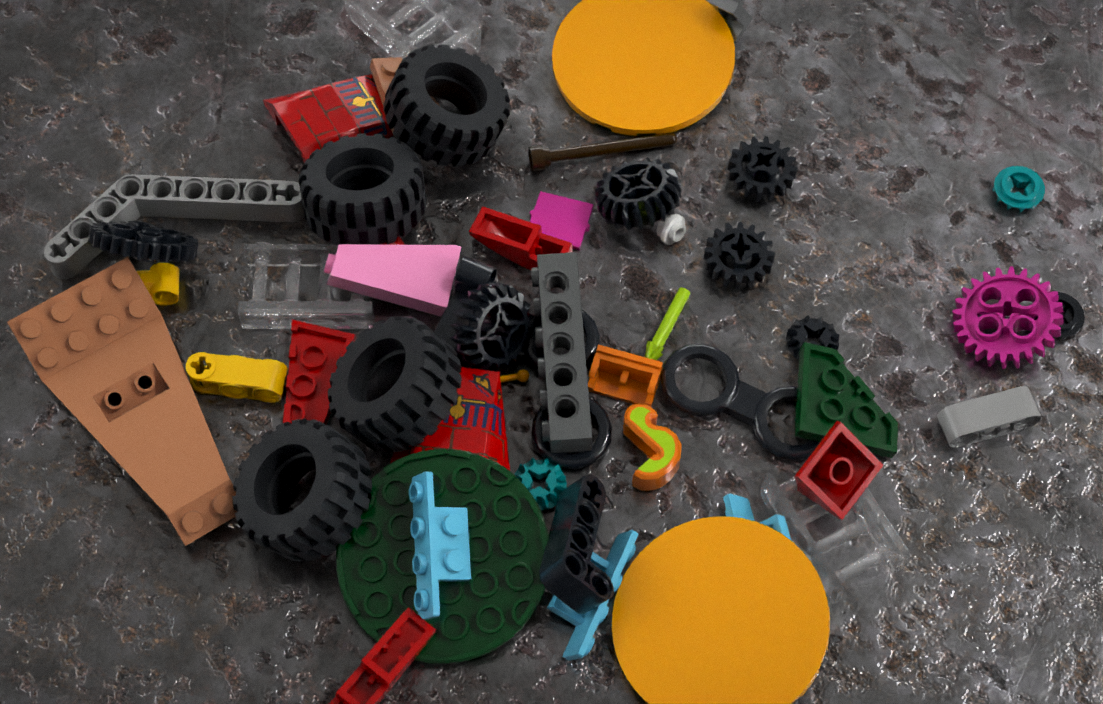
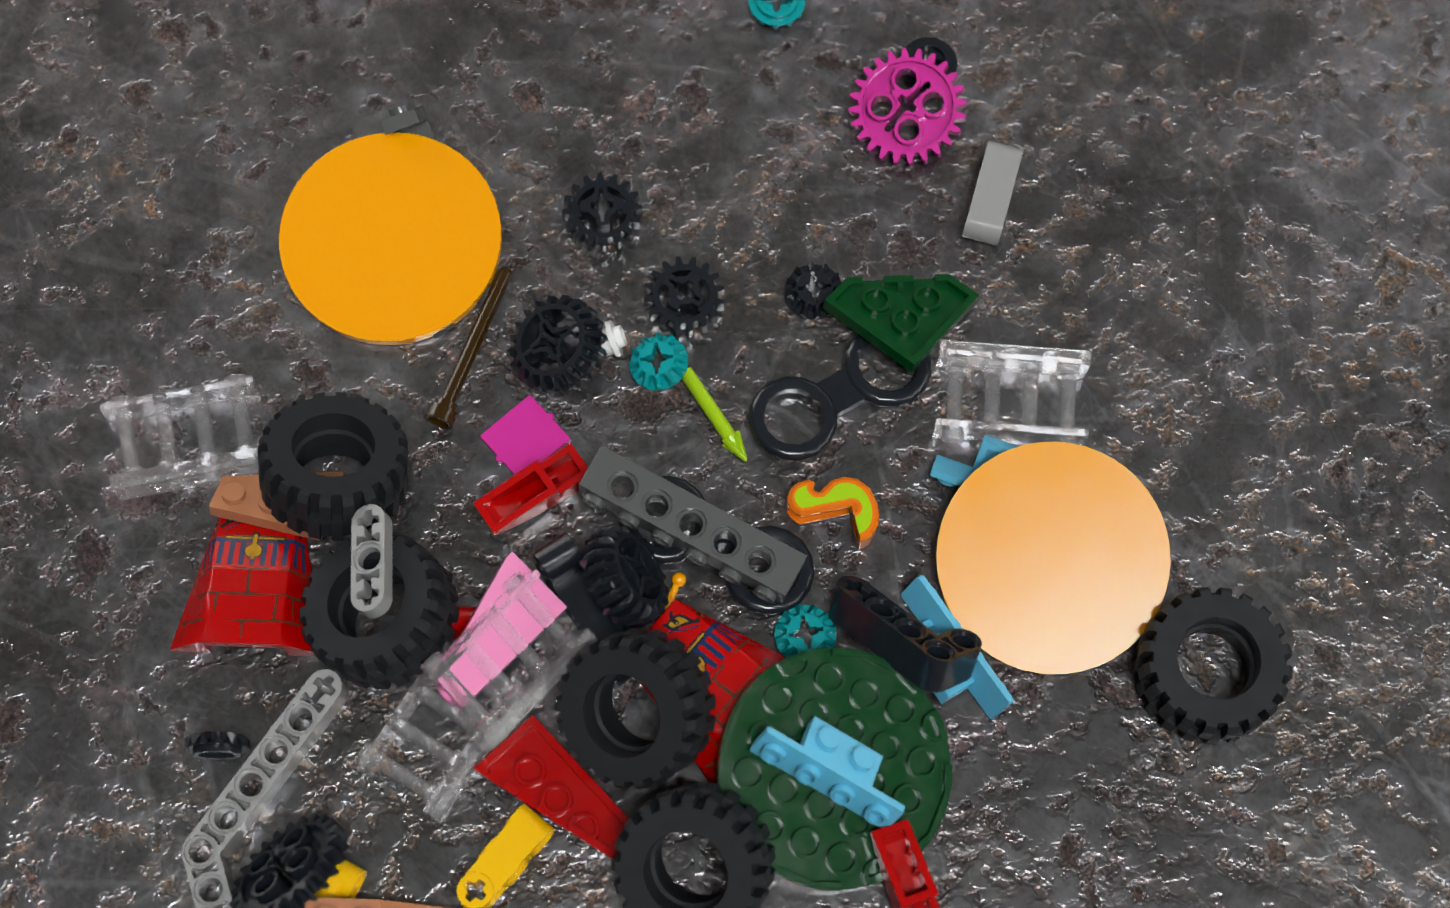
camera: 60 degrees left, 10 degrees up
orange hinge [588,344,663,407] -> none
red slope [795,421,884,520] -> none
none -> black gear [185,731,250,760]
none -> light grey beam [351,504,393,618]
none -> clear fence [414,569,598,753]
none -> teal gear [628,332,689,391]

